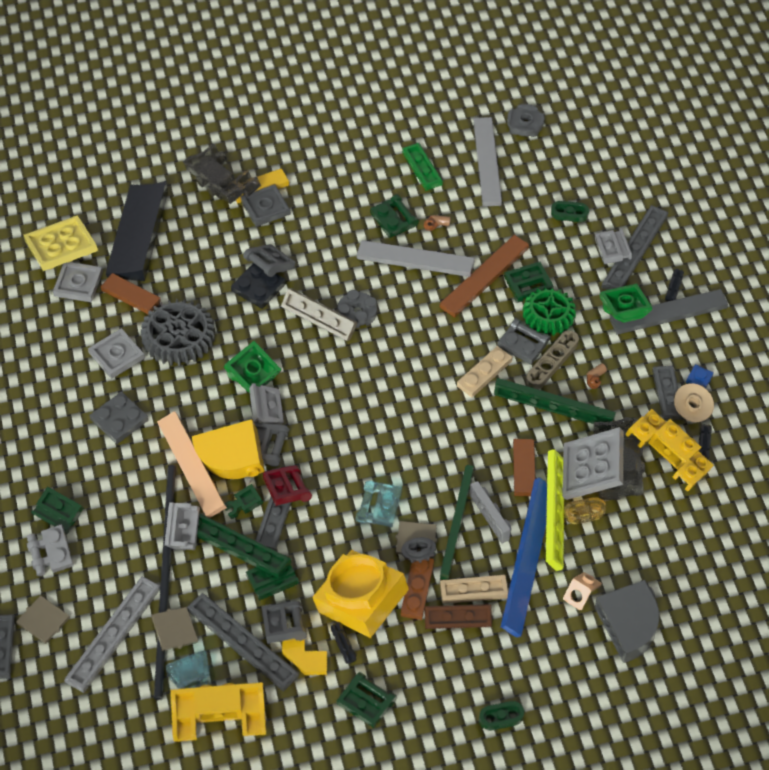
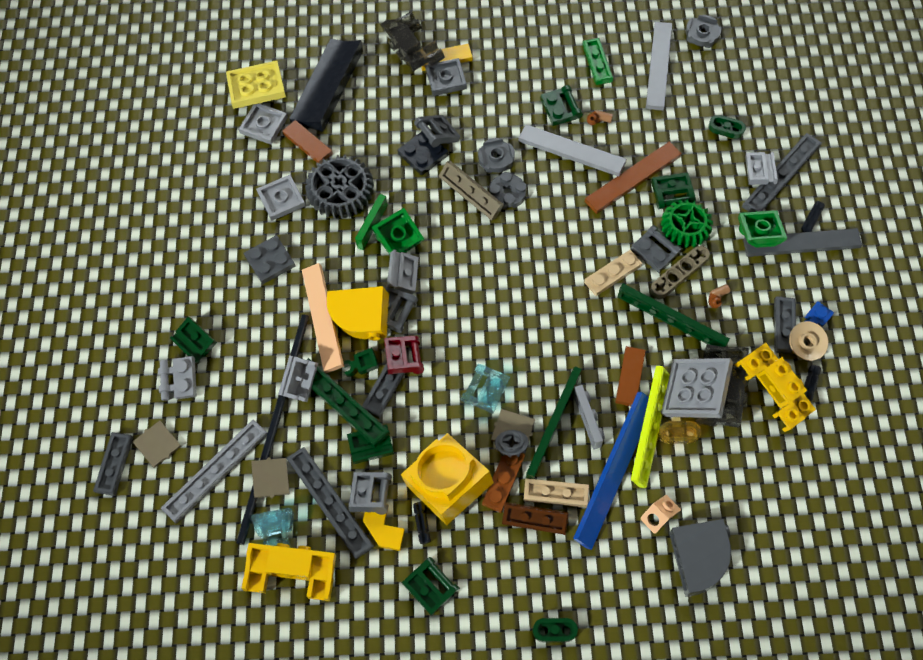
camera: 15 degrees right, 10 degrees up
none -> green tile [355,194,388,250]
none -> dark grey plate [478,138,515,173]

